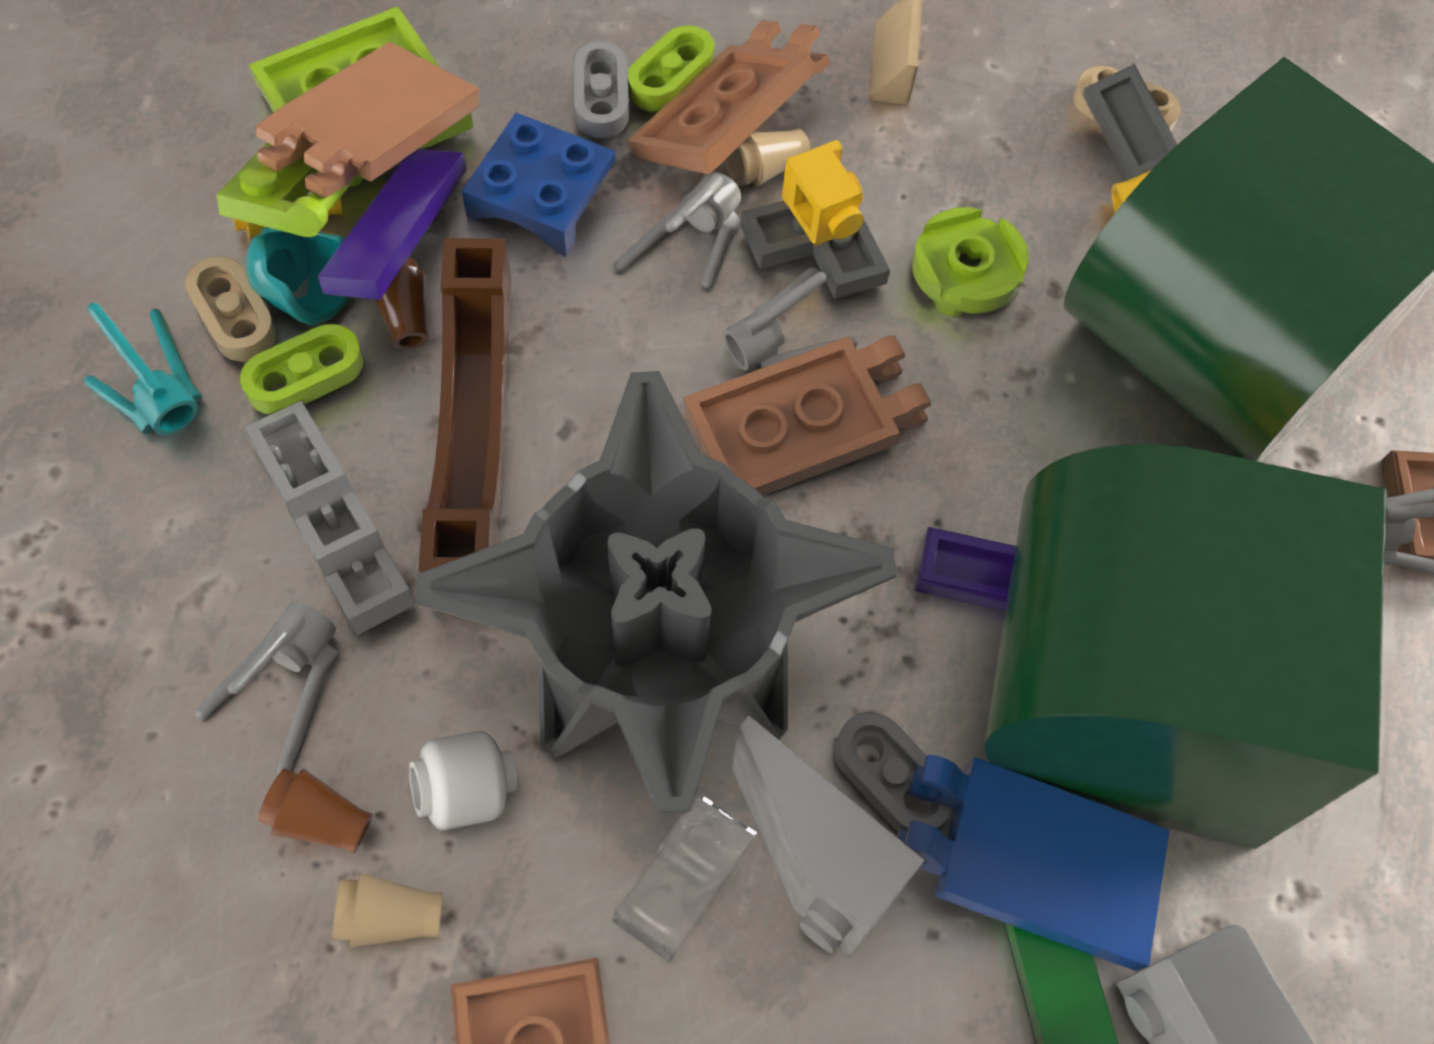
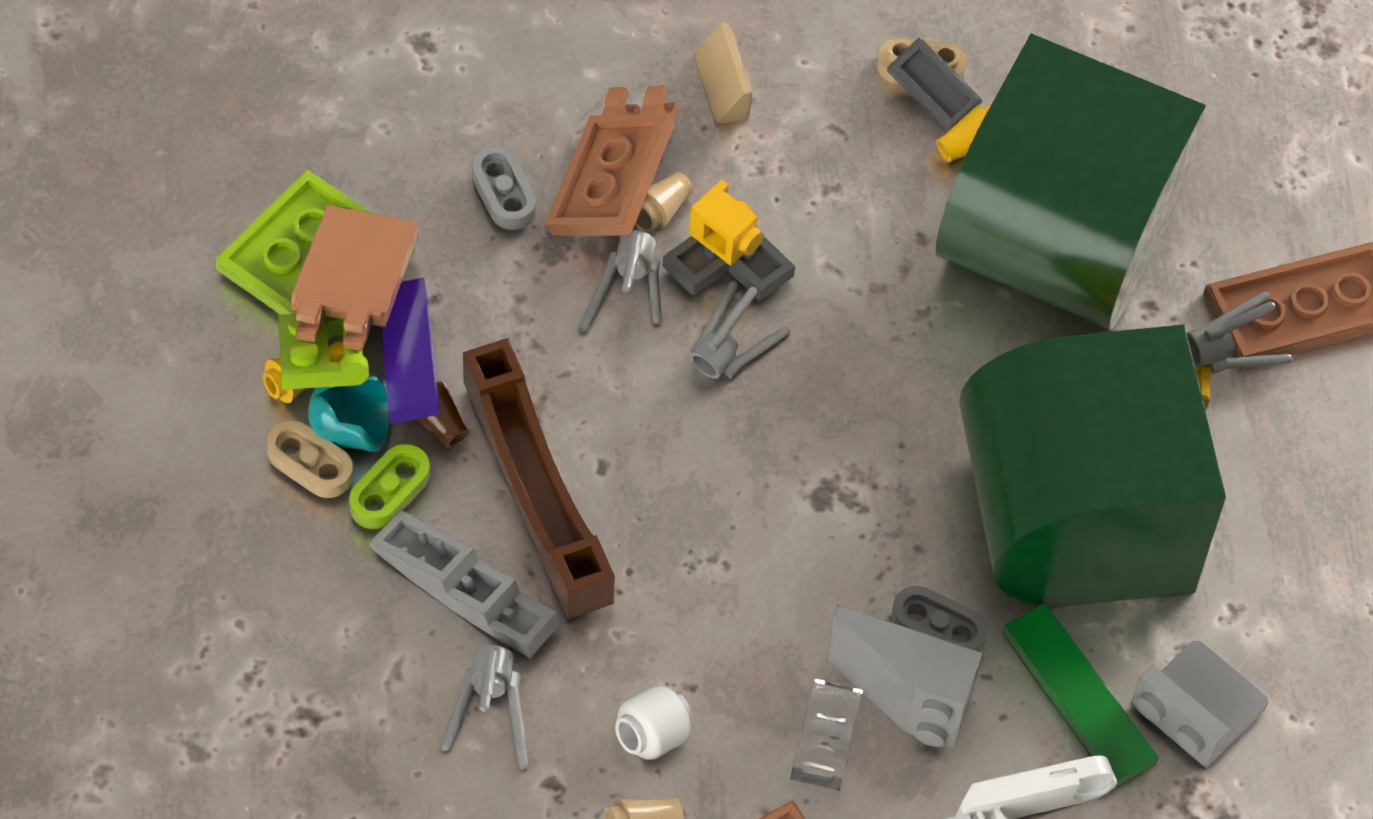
camera: 20 degrees left, 5 degrees down
teal plant [84,303,202,436] -> none
dark orange cone [258,768,373,854] -> none
dark grey piece [417,371,897,815] -> none
blue piece [462,112,616,257] -> none
lime plate [628,25,715,111] -> none
nougat tile [683,335,932,496] -> none
blue tile [897,754,1170,971] -> none
lime plate [911,207,1029,317] -> none
dark purple tile [914,526,1016,611] -> none

